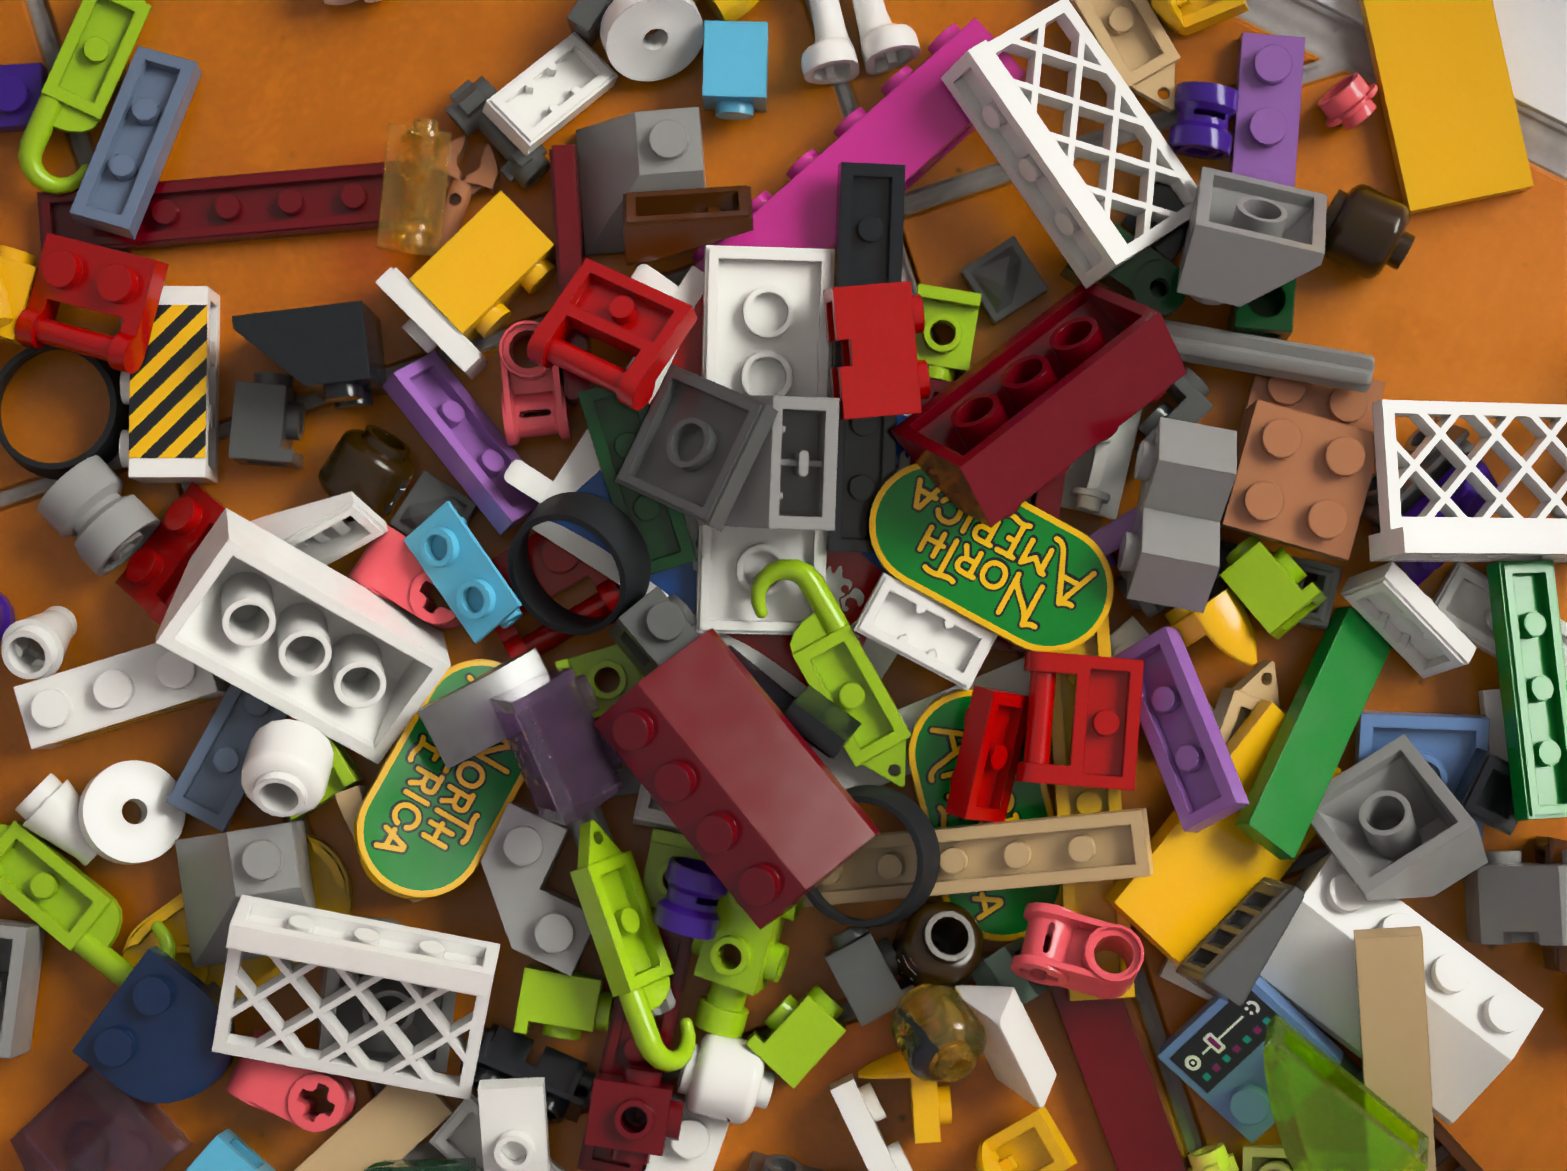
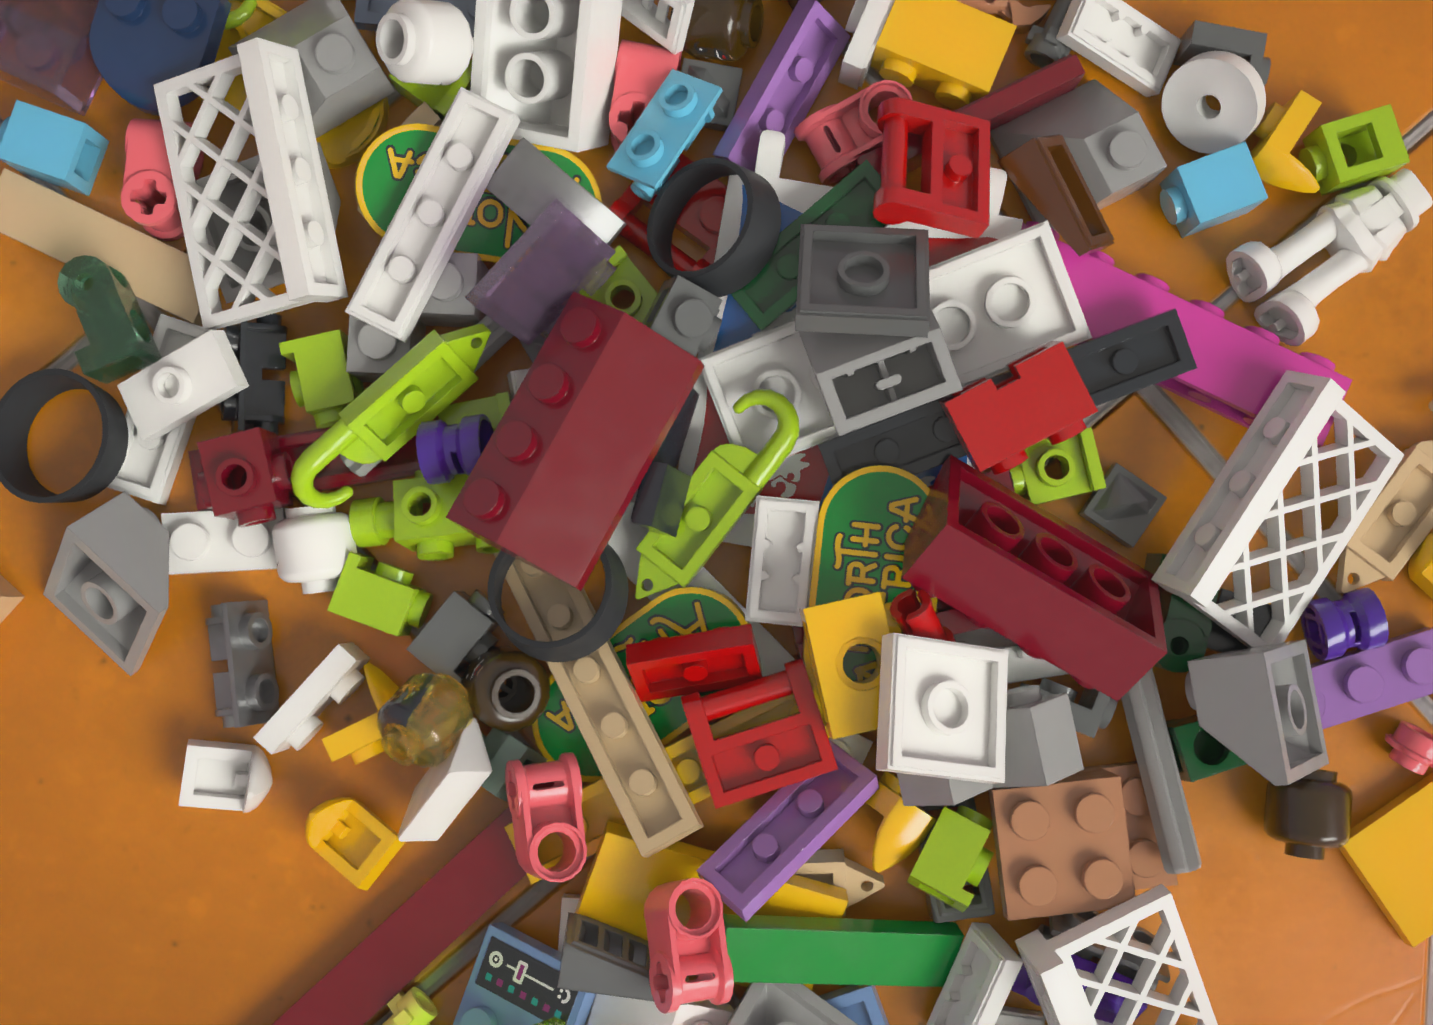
camera: 60 degrees right, 0 degrees up
none -> white tile [345,87,520,343]
none -> coral piece [644,878,734,1014]
none -> yellow brick [799,592,902,739]
none -> white tile [876,633,1008,784]
none -> red pin [889,589,956,642]

